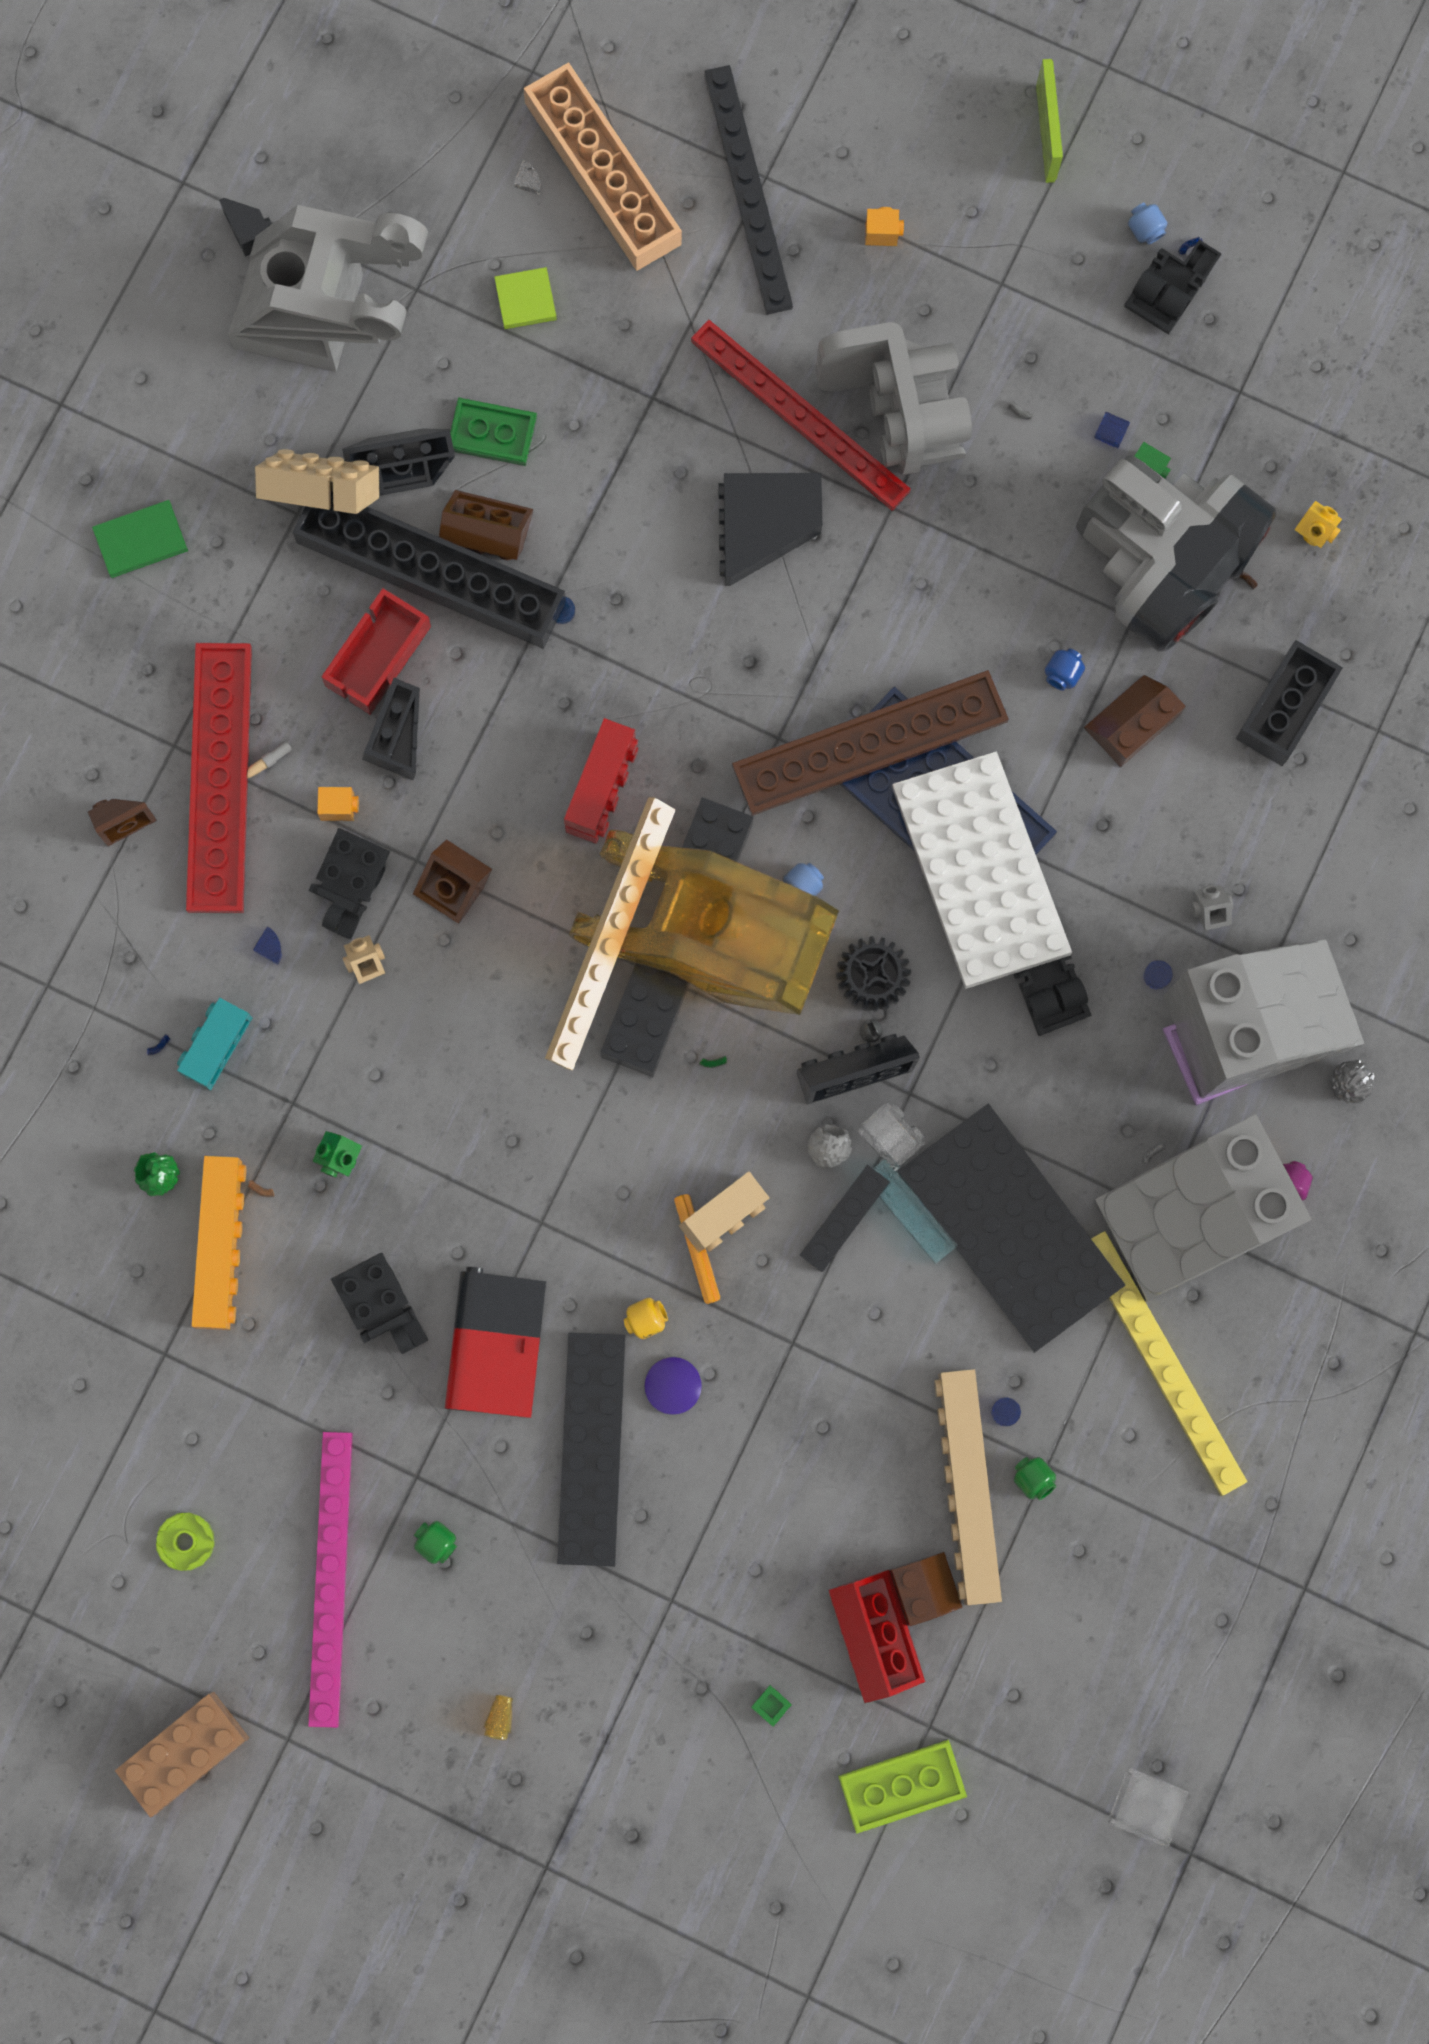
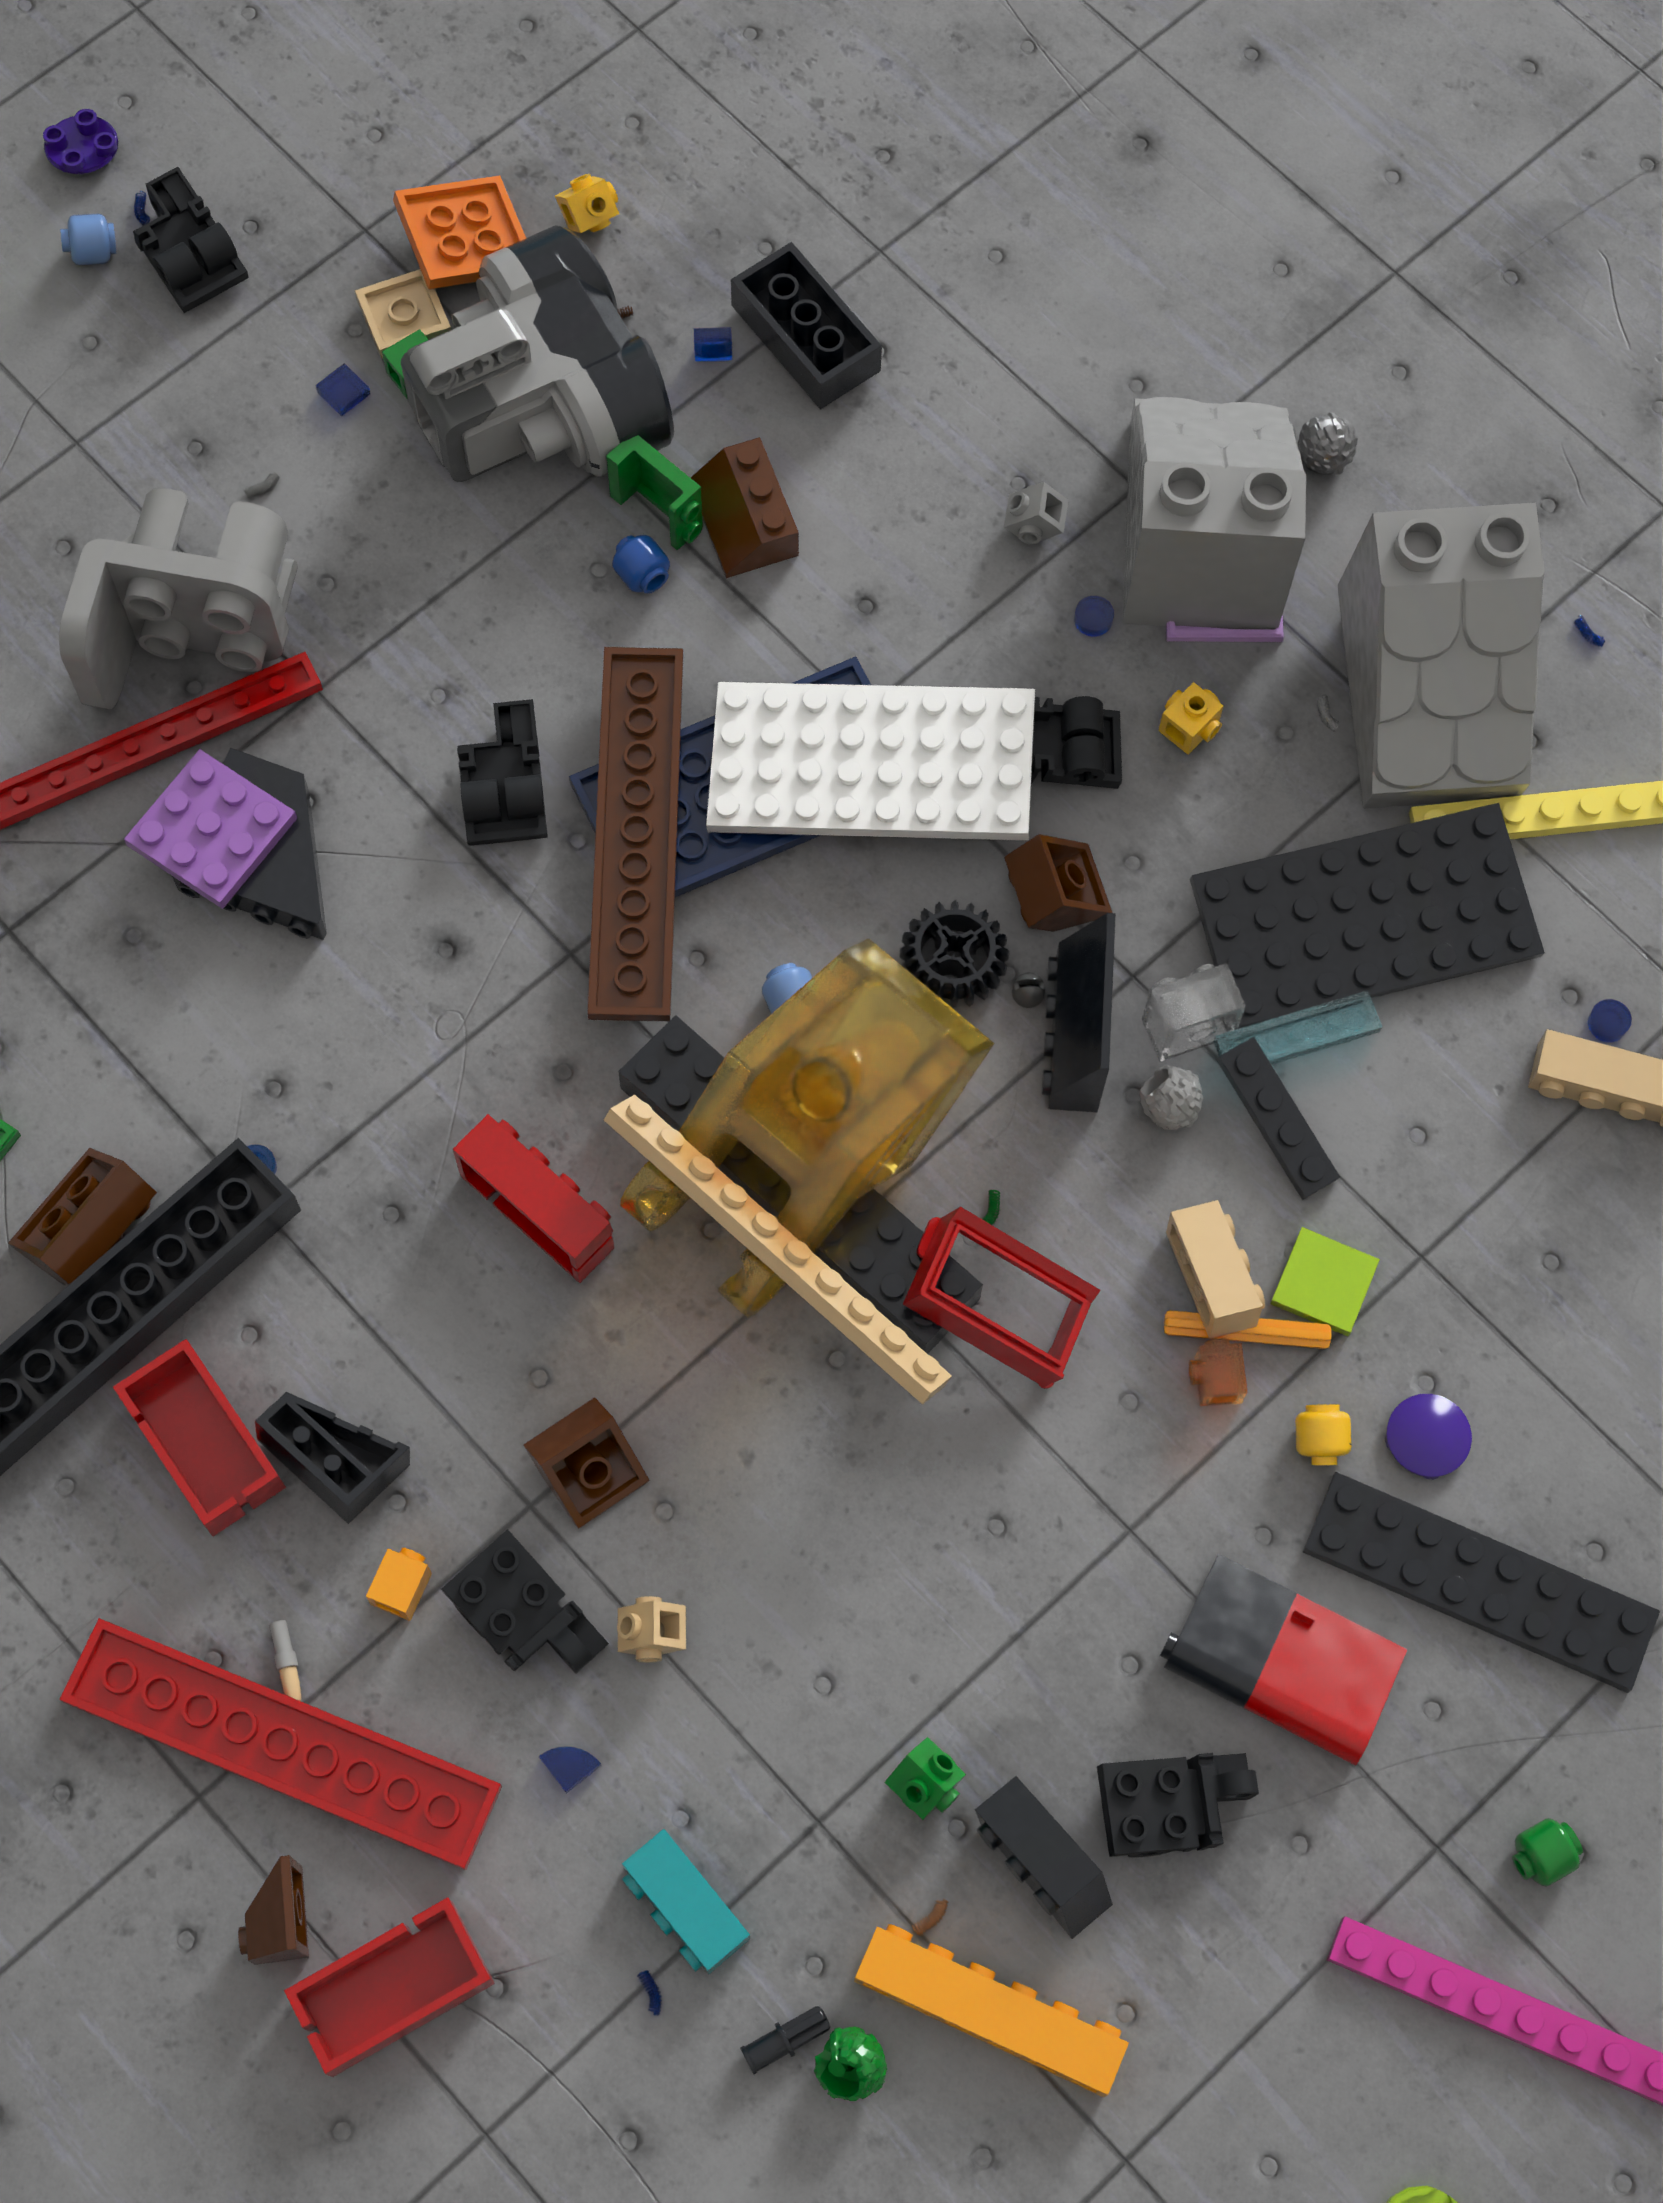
camera: 65 degrees left, 10 degrees down
none -> dark purple dish [43,109,118,174]
none -> medium lavender plate [124,749,297,909]
none -> red piece [284,1897,495,2077]
none -> tan plate [355,269,451,359]
none -> orange plate [393,175,526,289]
none -> black plate [457,699,548,846]
none -> green panel [606,435,703,550]
none -> clear blue tile [693,327,732,362]
none -> black axle [740,2006,830,2074]
none -> red piece [903,1207,1101,1389]
none -> black wedge [975,1776,1113,1939]
none -> reddish brown slope [1004,834,1113,932]
none -> yellow brick [1158,682,1224,755]
none -> clear orange brick [1189,1338,1248,1406]
none -> lime tile [1270,1227,1380,1337]
none -> clear blue leg [1574,615,1605,647]

